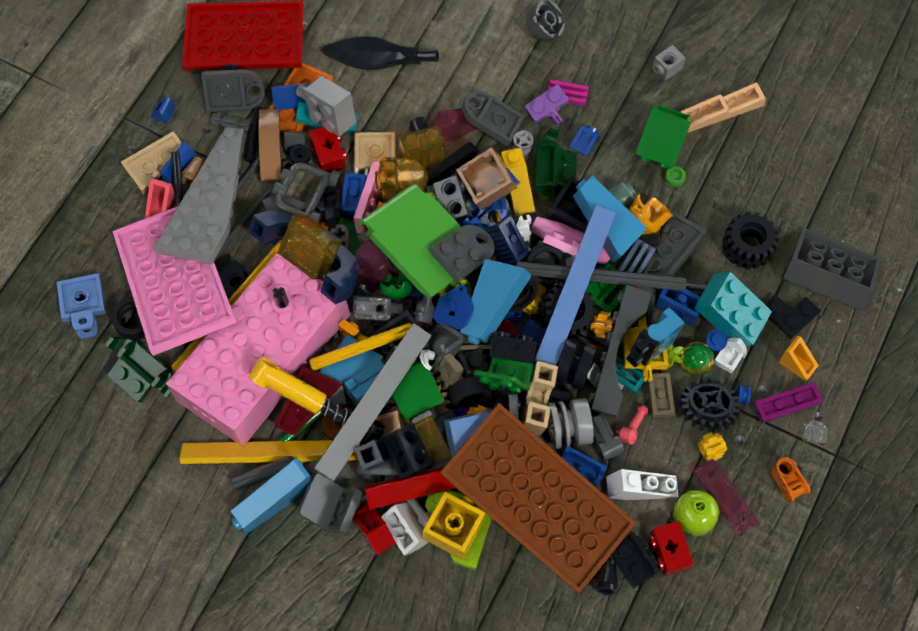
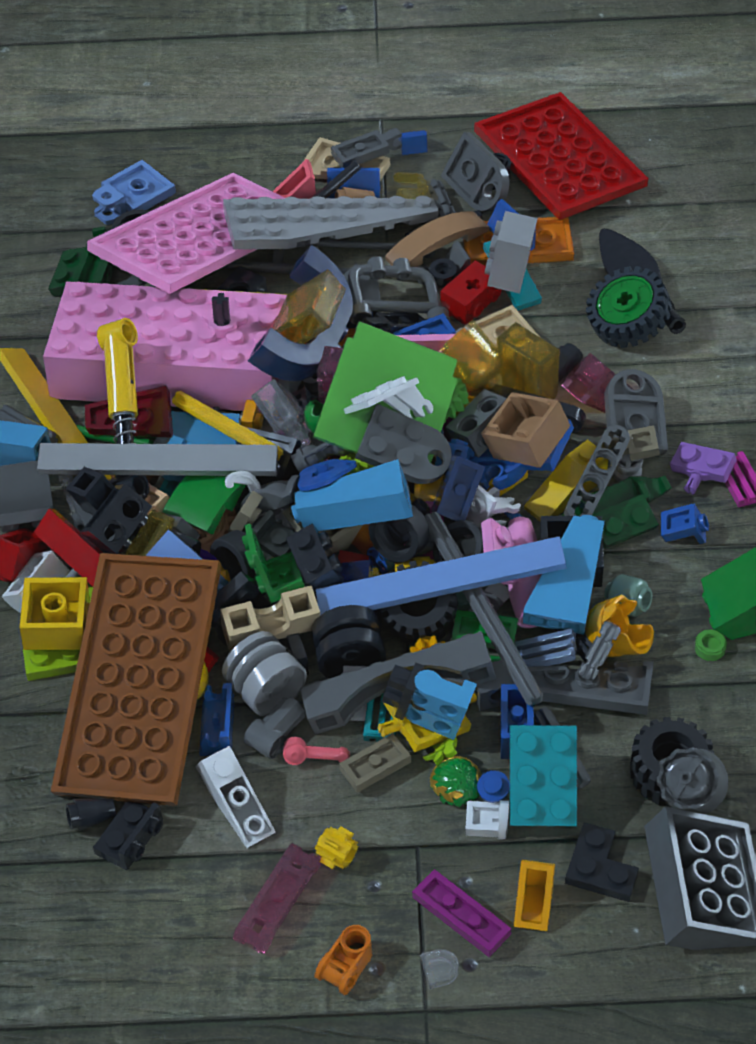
camera: 65 degrees right, 15 degrees down
red brick [649,521,694,577] -> none
lime cylinder [673,490,719,537] -> none
black gear [679,379,741,433] -> none
blue bush [736,385,751,405] -> none
none -> dark grey plate [331,128,402,168]
none -> white plate [344,376,433,419]
none -> clear yellow piece [393,172,428,199]
none -> dark grey beam [564,425,630,516]
none -> dark grey axle [578,621,621,681]
none -> wheel [586,266,672,348]
none -> dark tan plate [607,425,660,461]
none -> dark grey hat [657,747,728,814]

